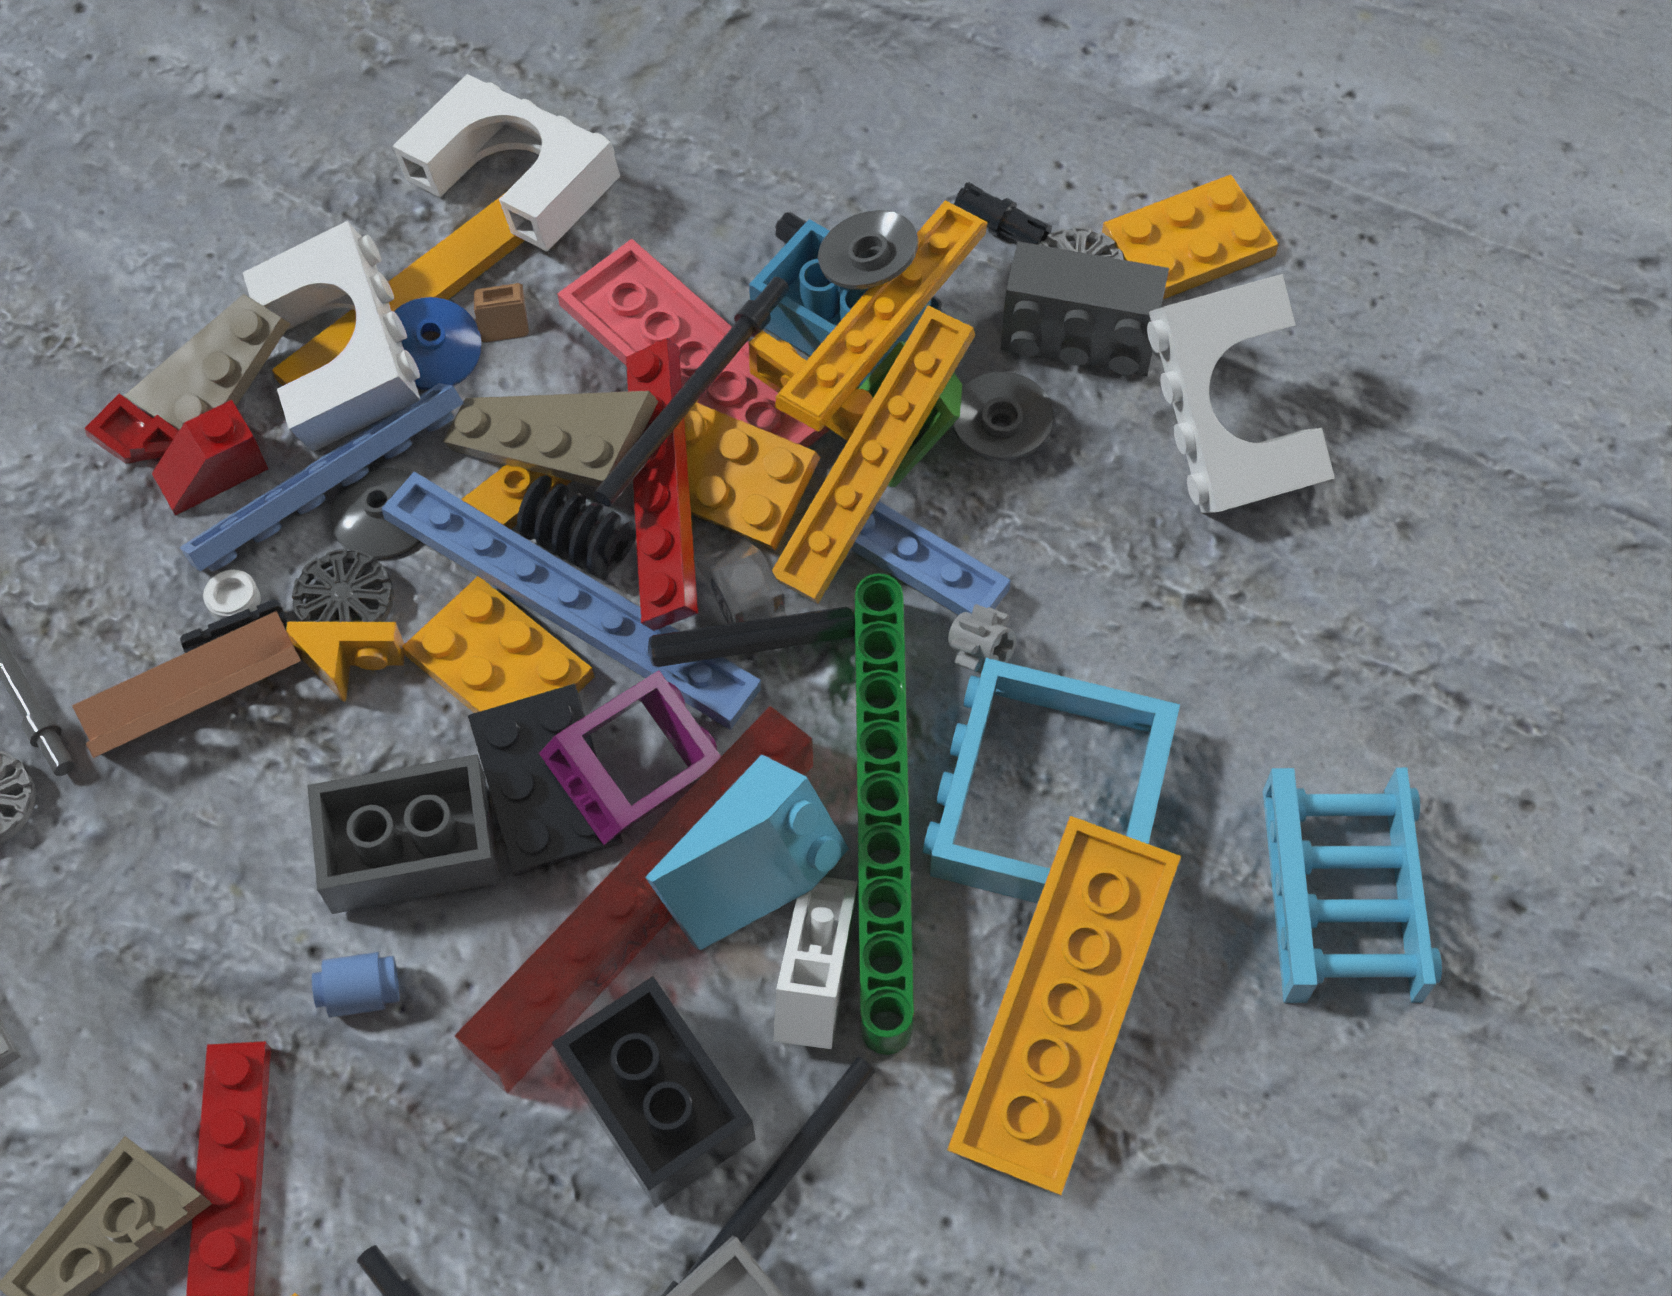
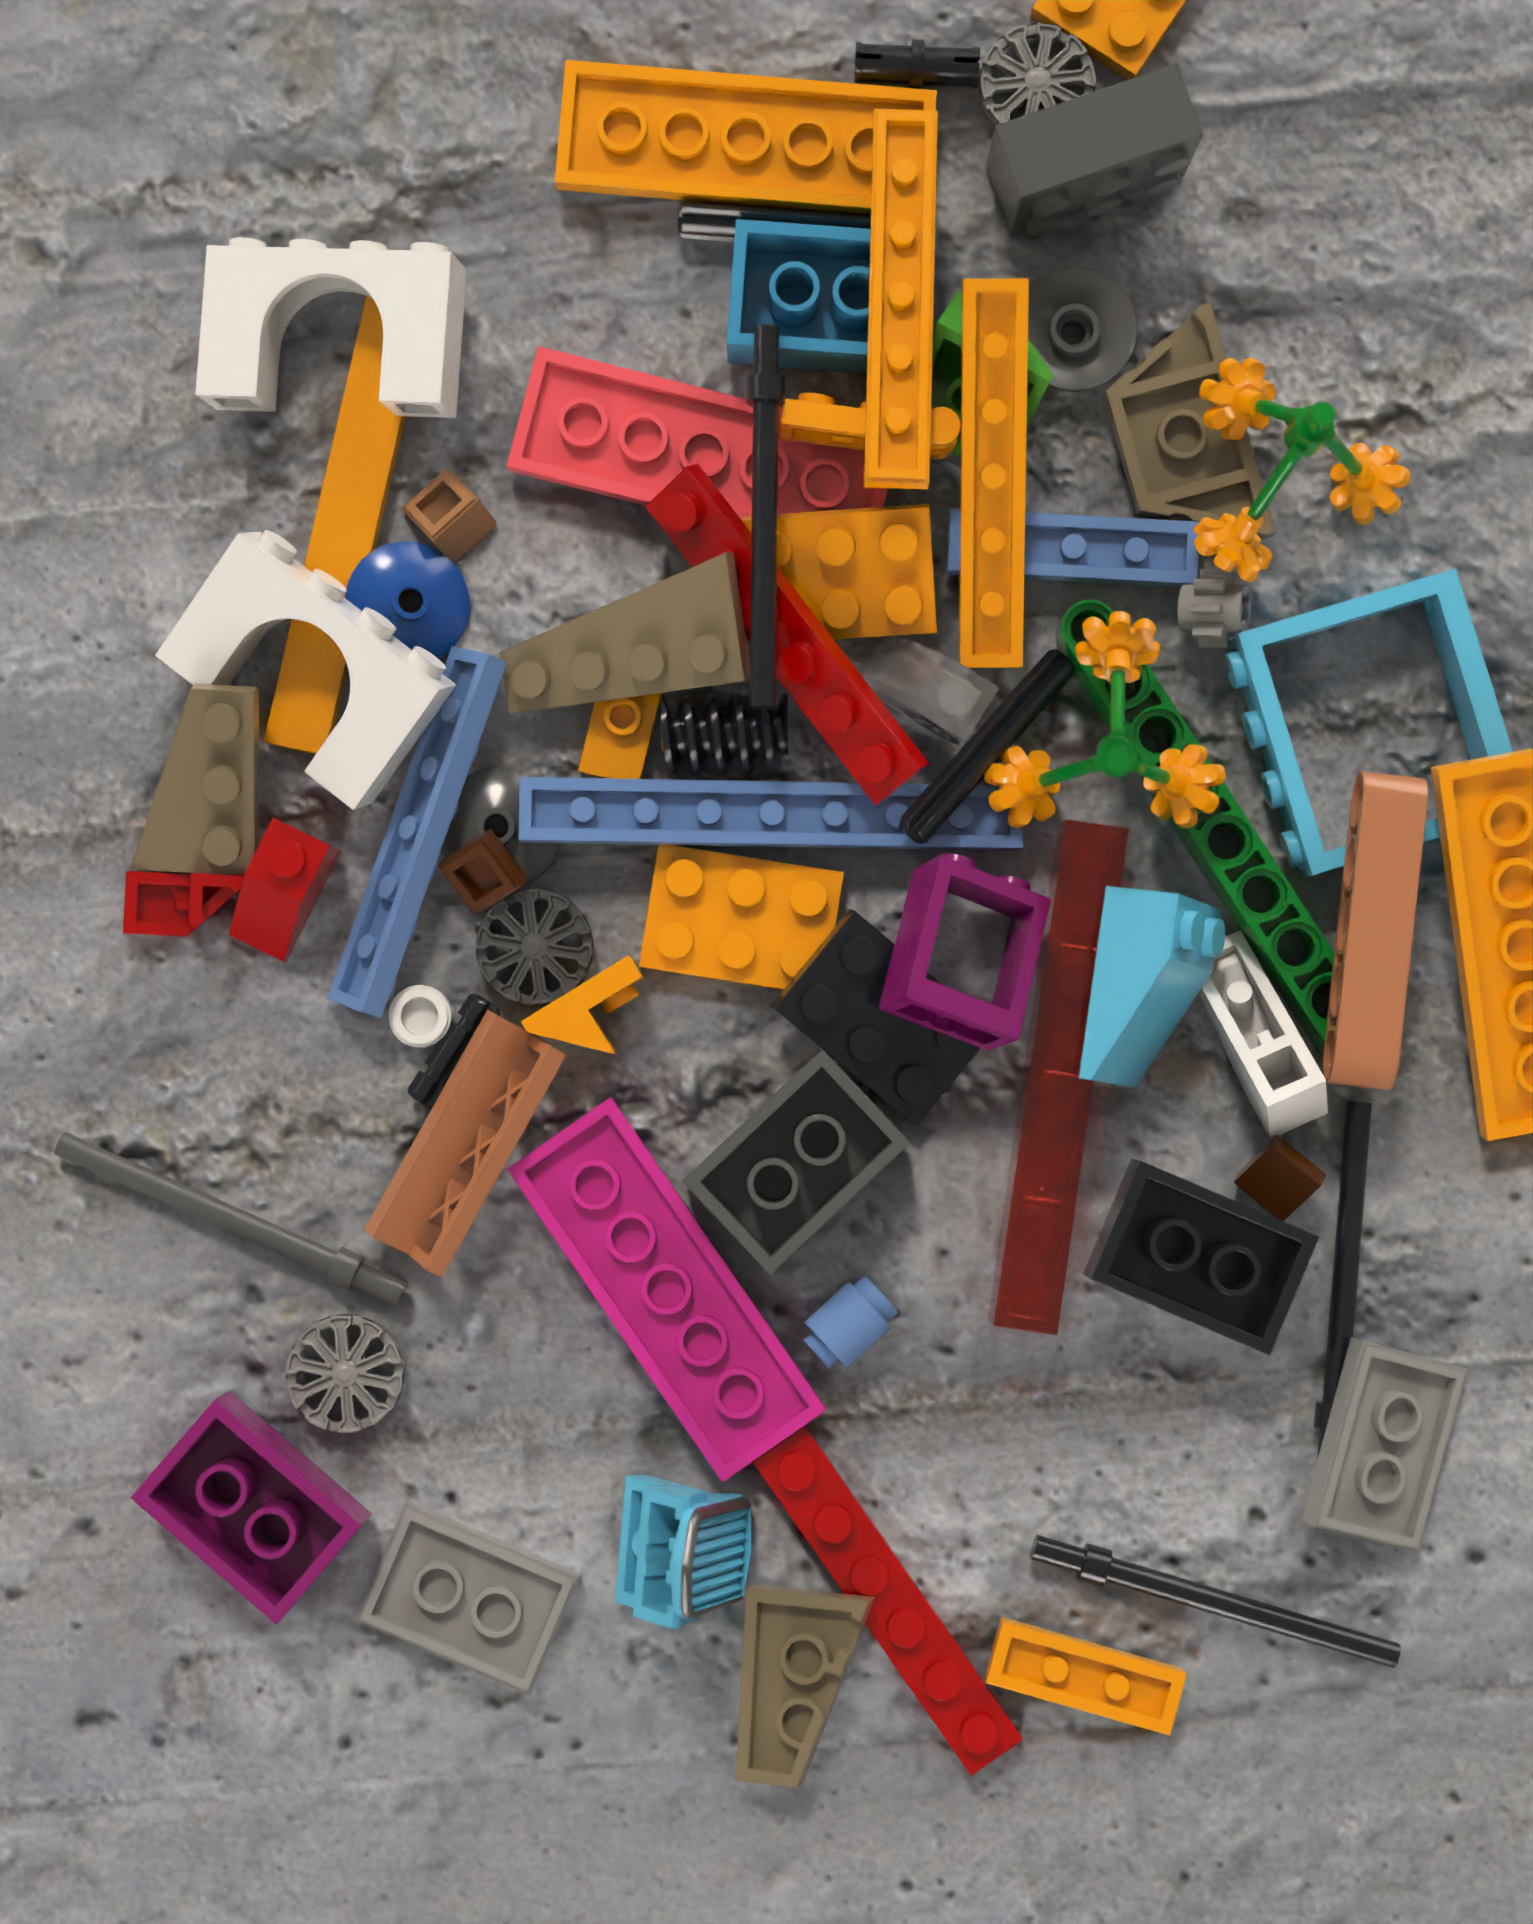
camera: 30 degrees left, 25 degrees up
dark grey dish [818,210,919,289] -> none
white arch [1147,274,1335,513] -> none
none -> reddish brown tile [438,829,528,915]
none -> dark pink plate [507,1097,827,1483]
none -> light orange plate [555,60,937,215]
none -> medium azure piece [615,1475,752,1629]
none -> light orange plant [984,611,1226,829]
none -> dark tan wing [1103,302,1276,539]
none -> light orange plant [1193,358,1411,582]
none -> reddish brown tile [1234,1135,1326,1221]
none -> nougat beam [1322,771,1428,1090]

